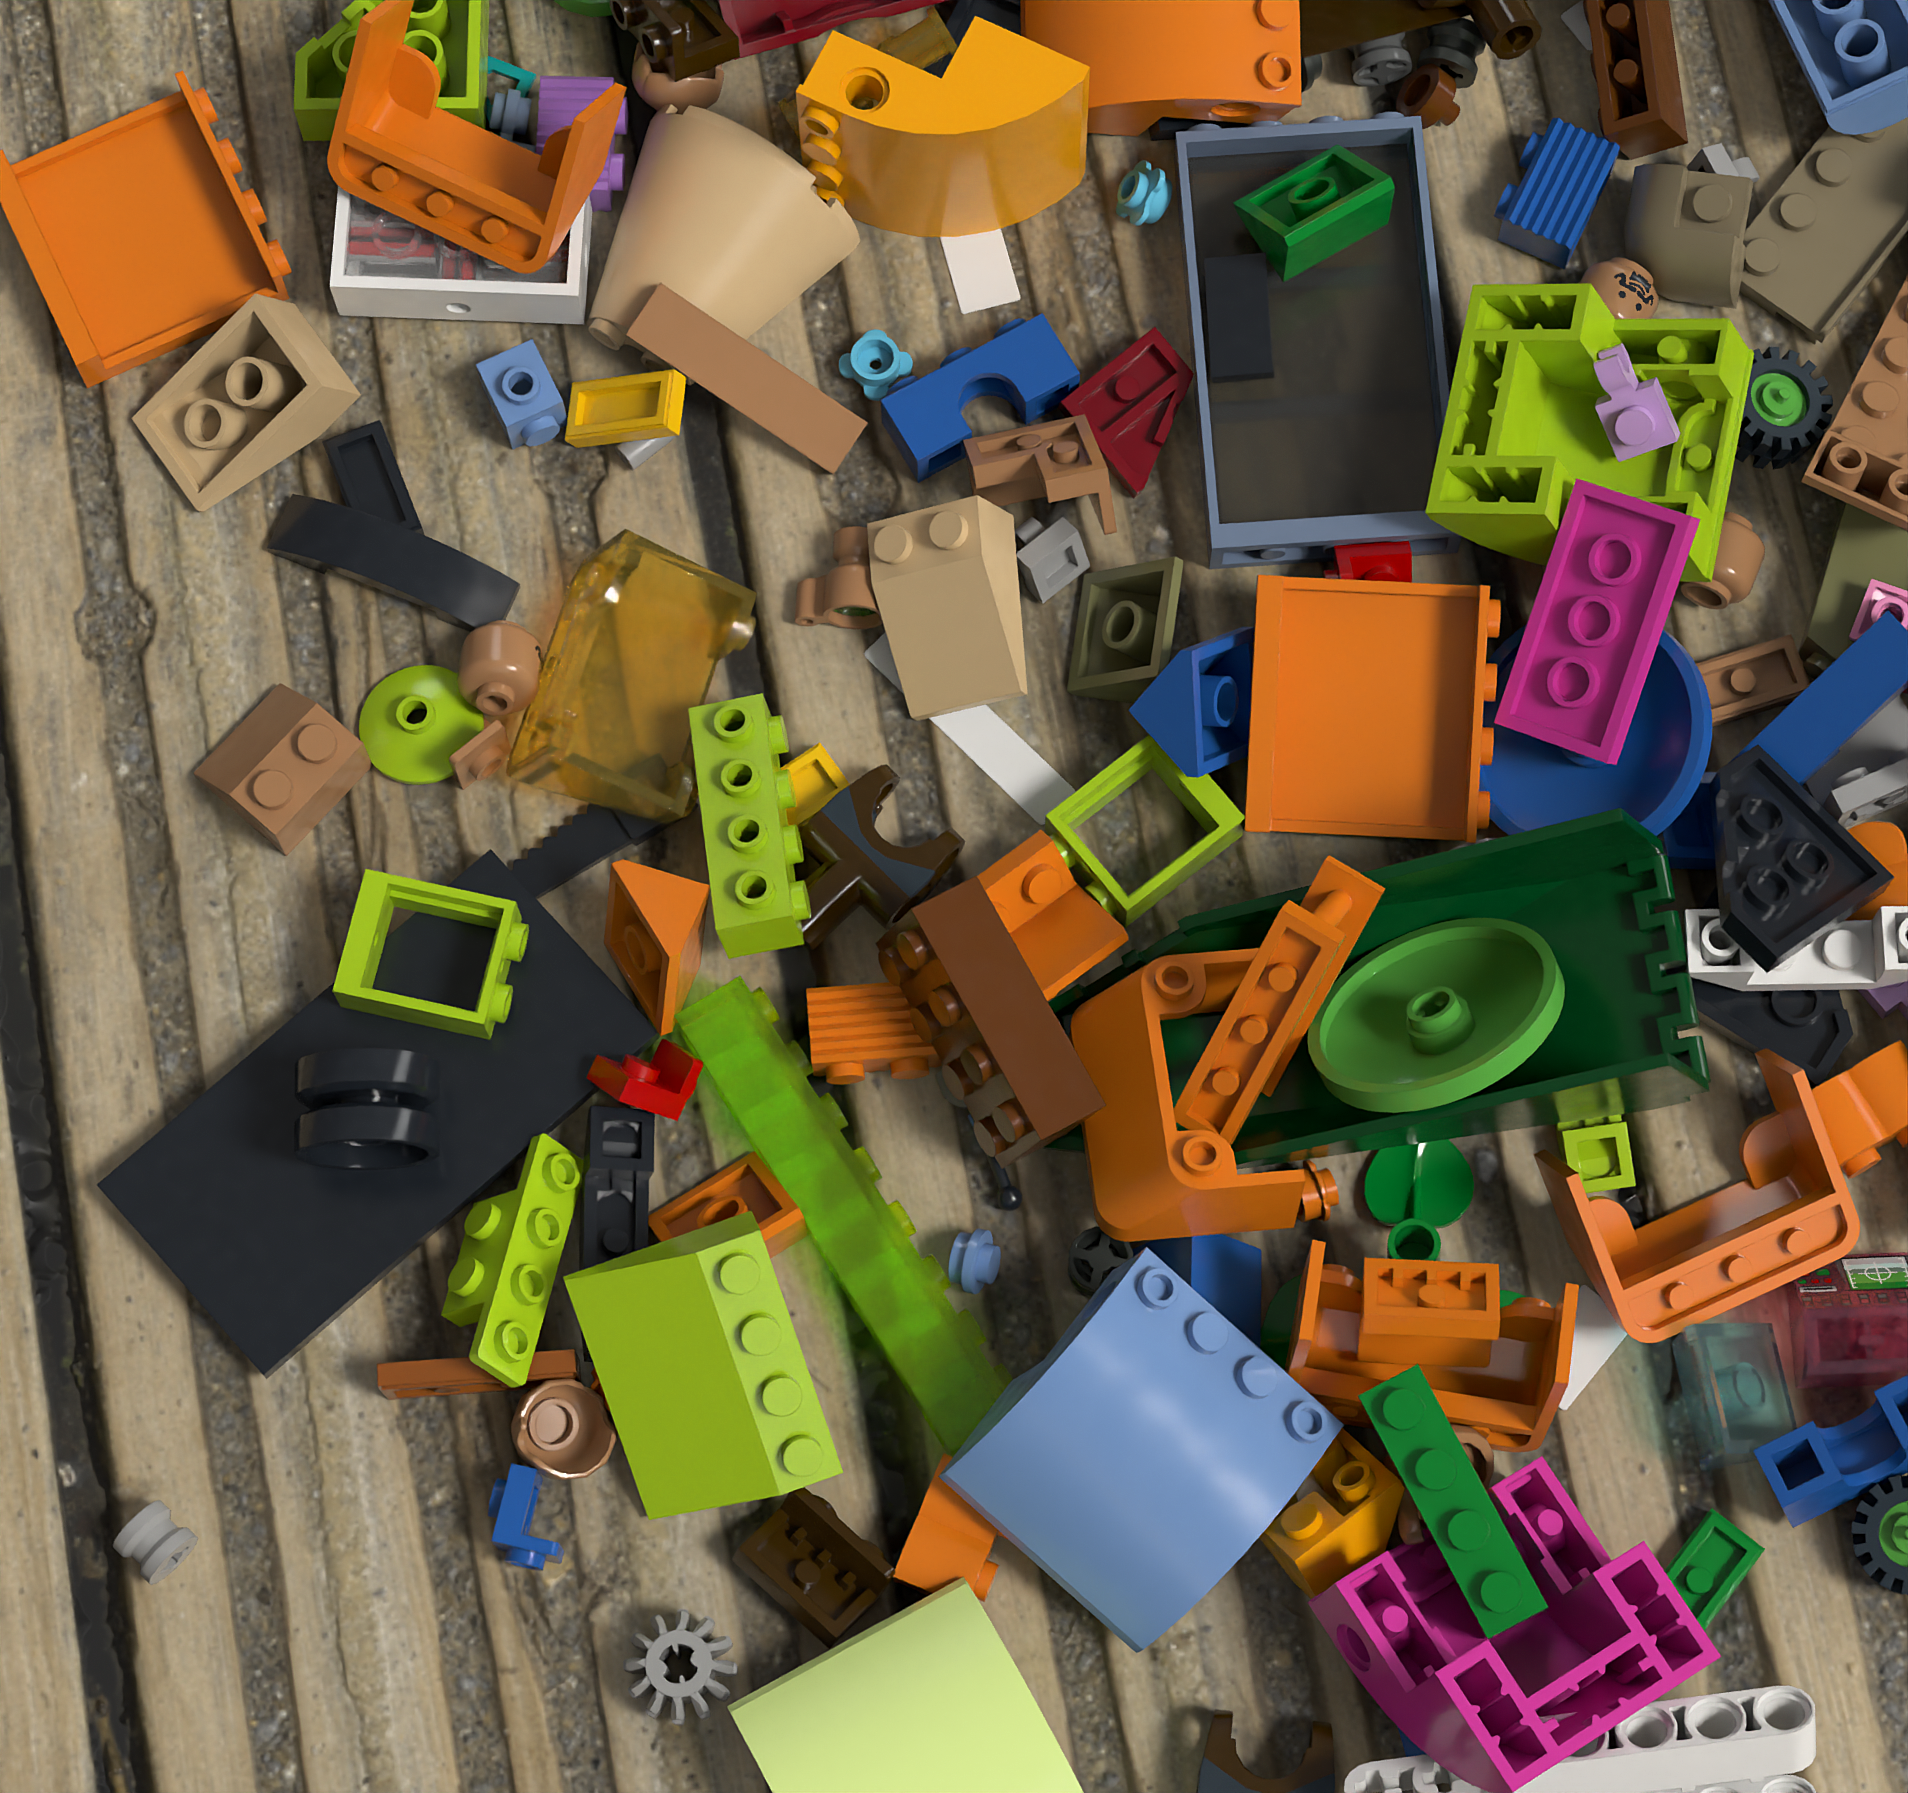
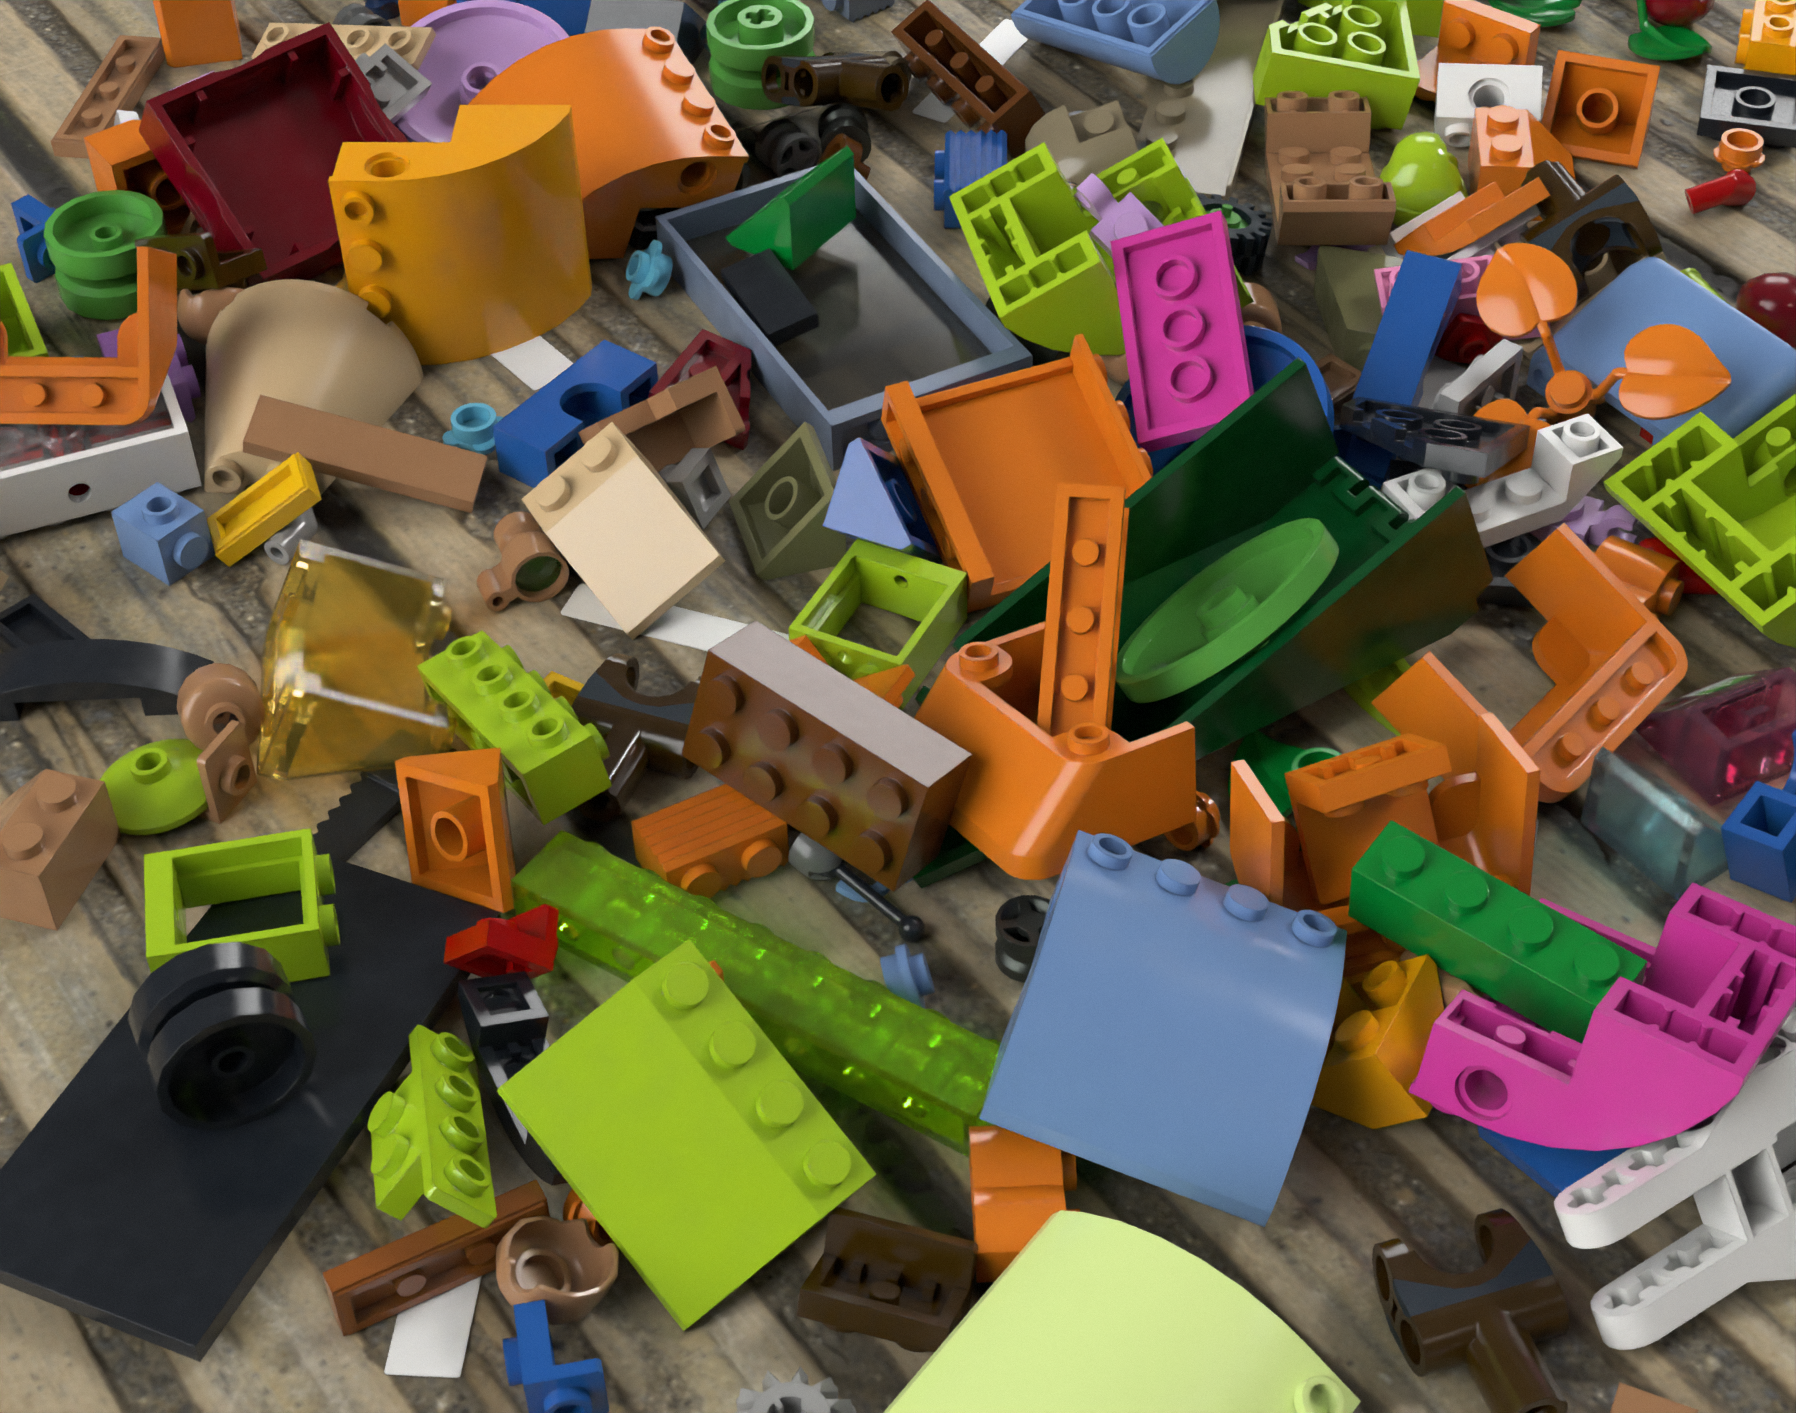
camera: 25 degrees left, 30 degrees down
none -> white sticker [384,1276,482,1378]

